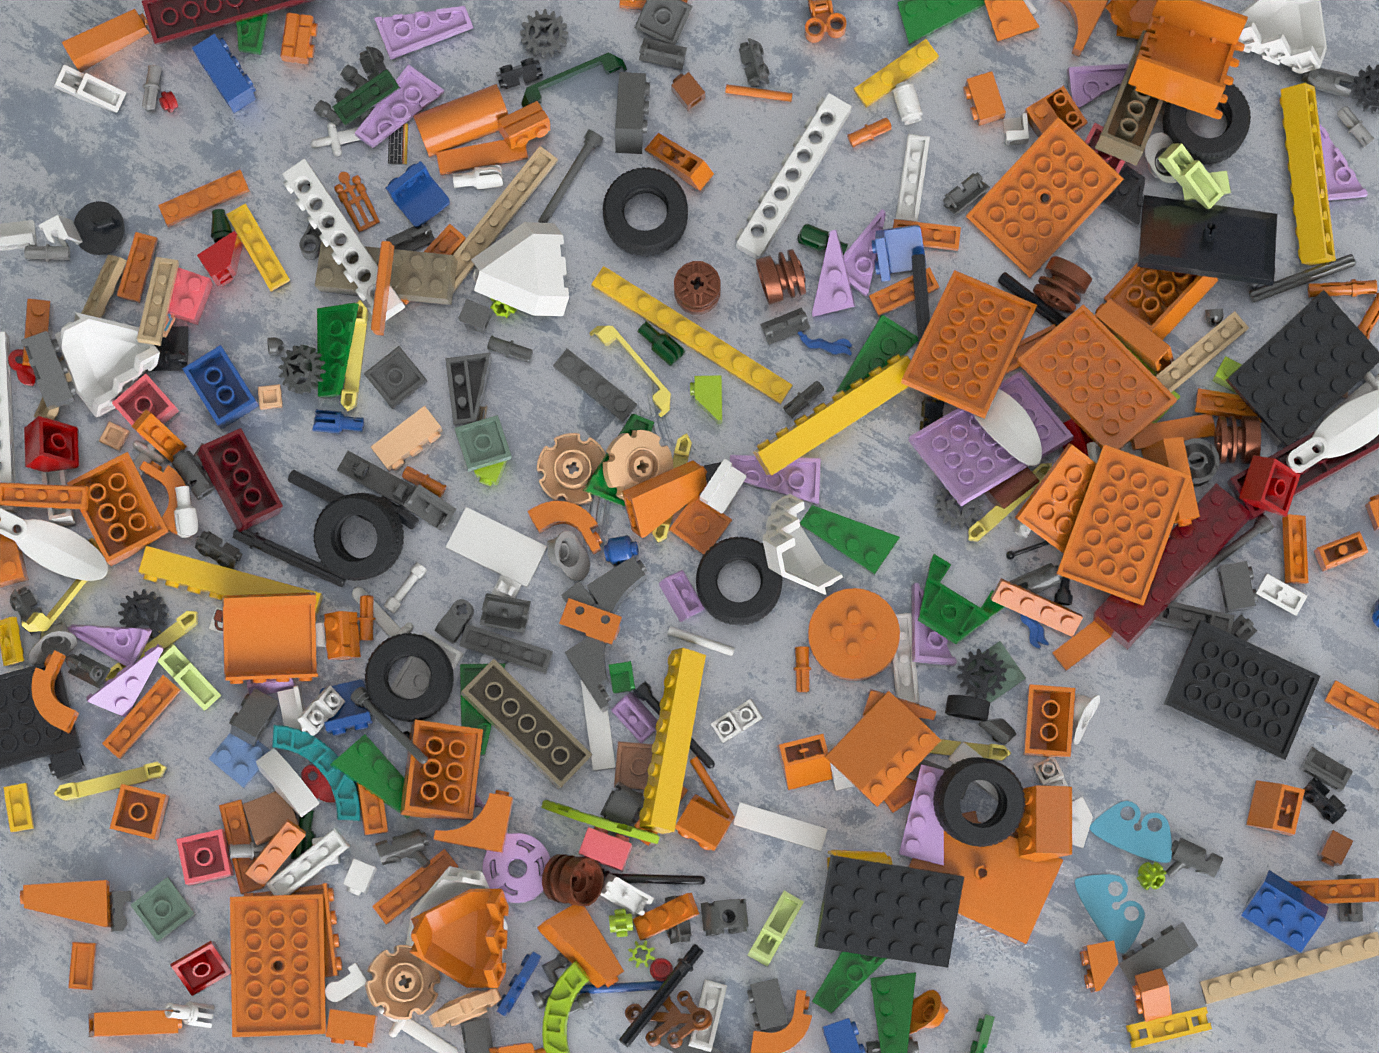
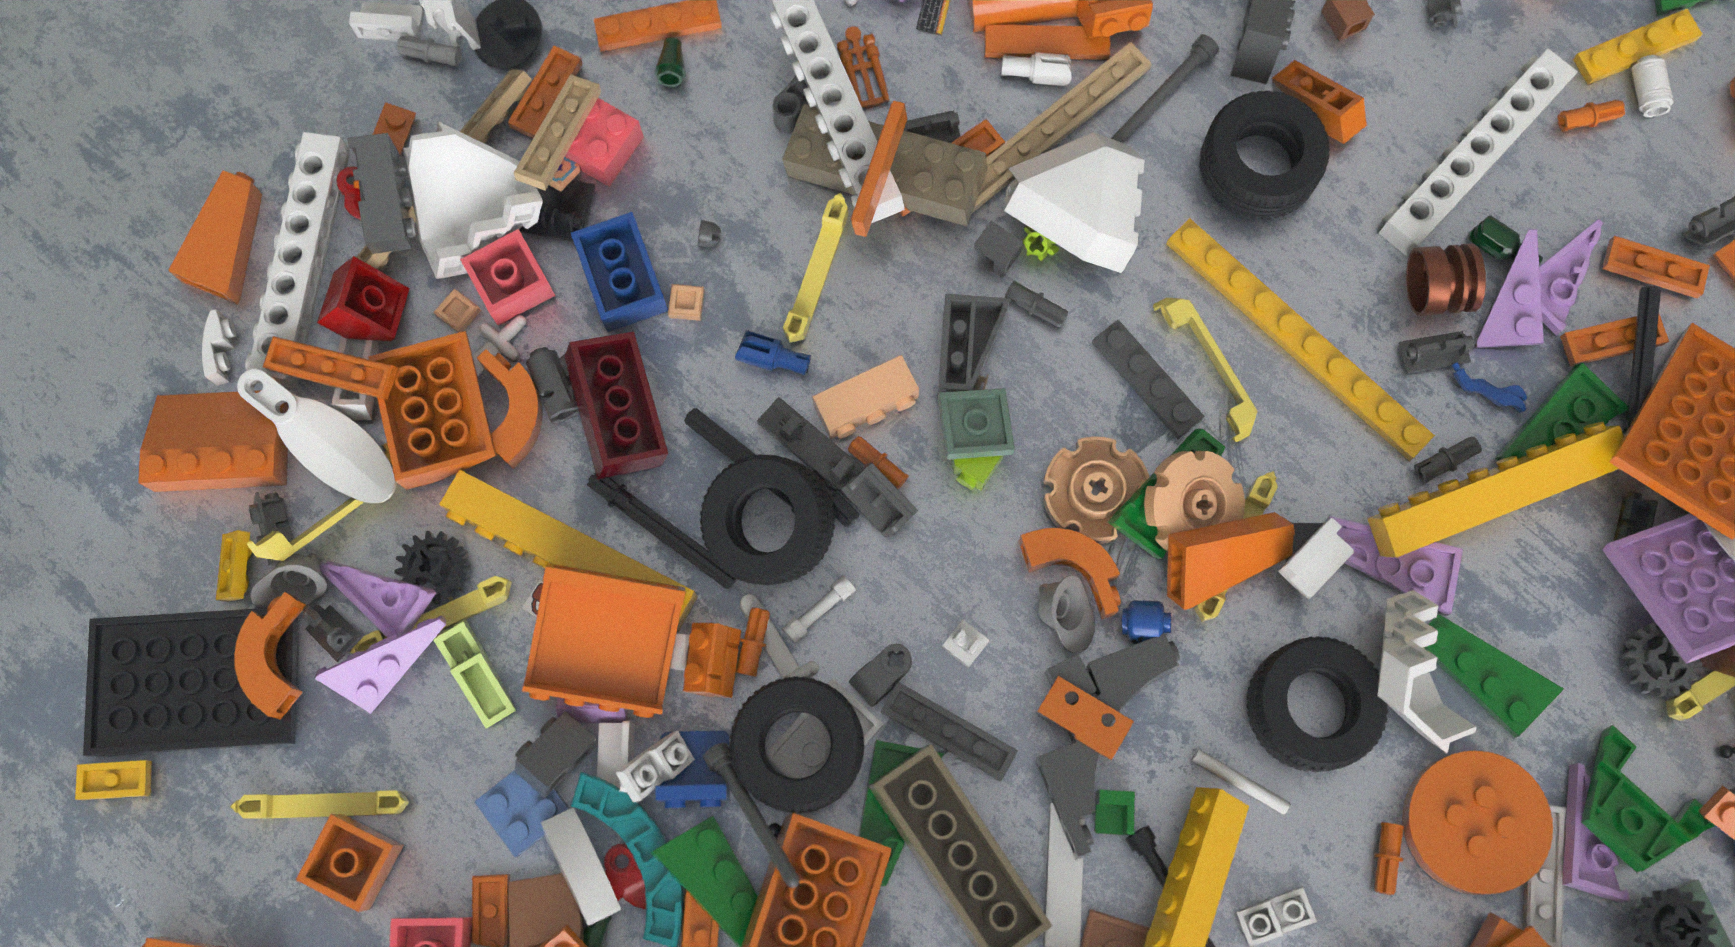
camera: 10 degrees right, 5 degrees down
yellow plate [3,783,35,833] -> none
black brick [48,747,87,780] -> none
orange plate [102,675,181,759] -> none
orange plate [131,409,187,463] -> none
white arm [174,486,198,538] -> none
dark grey hinge [195,531,243,569] -> none
red slope [197,231,243,287] -> none
yellow plate [226,203,290,291] -> none
dark grey gear [278,345,325,394] -> none
green wing [317,303,359,398] -> none
dark grey tile [364,346,427,409] -> none
blue bracket [385,161,450,228] -> none
white tile [446,507,547,587] -> none
dark grey hinge [480,593,531,633] -> none
lavender slope [611,692,658,743] -> none
dark green arm [637,321,685,366] -> none
lavender slope [659,570,705,622] -> none
orange plate [669,495,732,555] -> none
copper wheel [674,261,721,315] -> none
lime slope [690,375,722,424] -> none
orange bar [725,84,793,102] -> none
bracket [872,225,926,282] -> none
white tile [895,134,930,222] -> none

